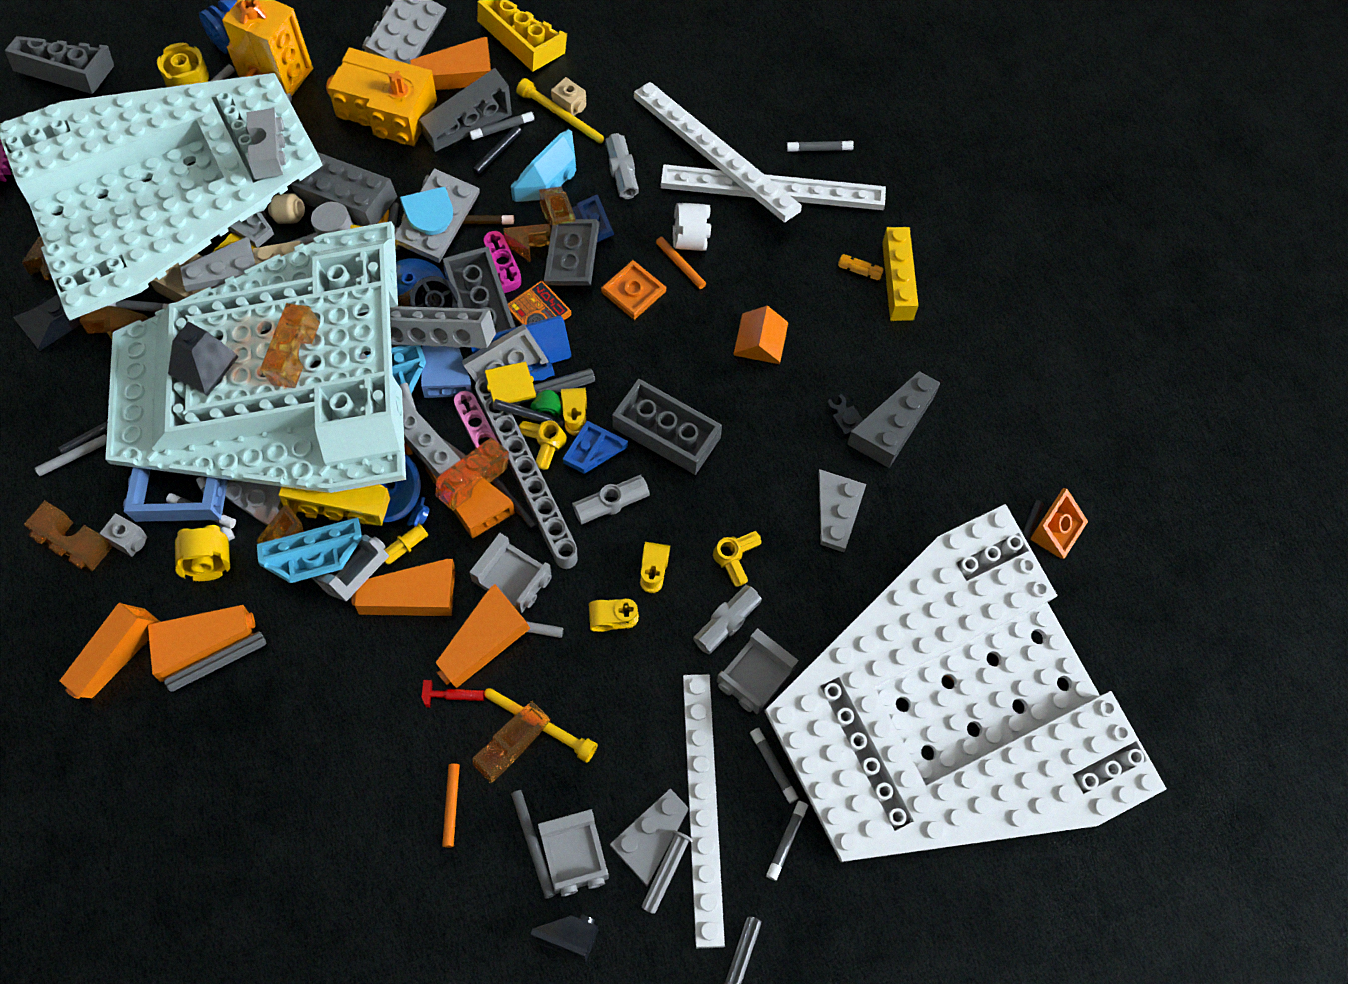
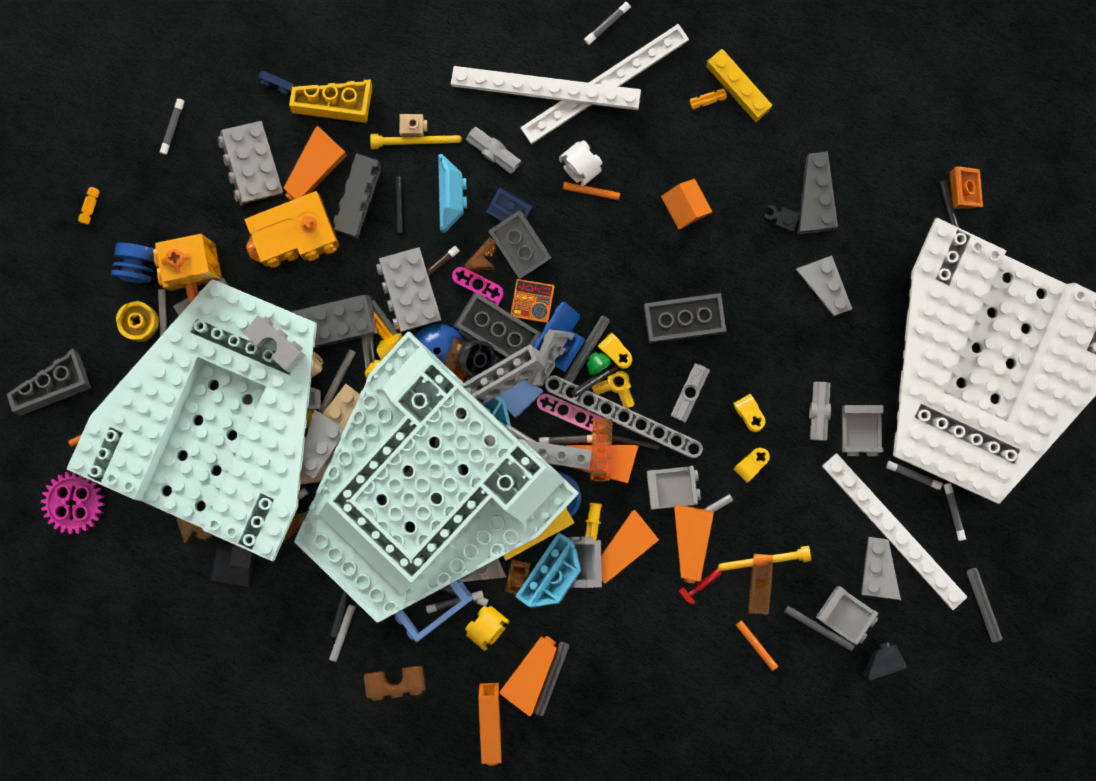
camera: 30 degrees left, 20 degrees up
light grey brick [99,513,147,557] -> none
black slope [168,321,238,396] -> none
clear orange arch [260,303,320,388] -> none
light grey piece [311,202,353,236] -> none
medium azure tile [400,186,453,235] -> none
blue plate [407,497,429,527] -> none
dark grey bar [469,112,534,140] -> none
yellow piece [485,361,536,403] -> none
clear orange slope [539,186,576,225] -> none
blue wing [563,421,628,474] -> none
orange tile [601,260,666,320] -> none
light grey axle [642,830,693,914] -> none
yellow axle [713,531,761,587] -> none

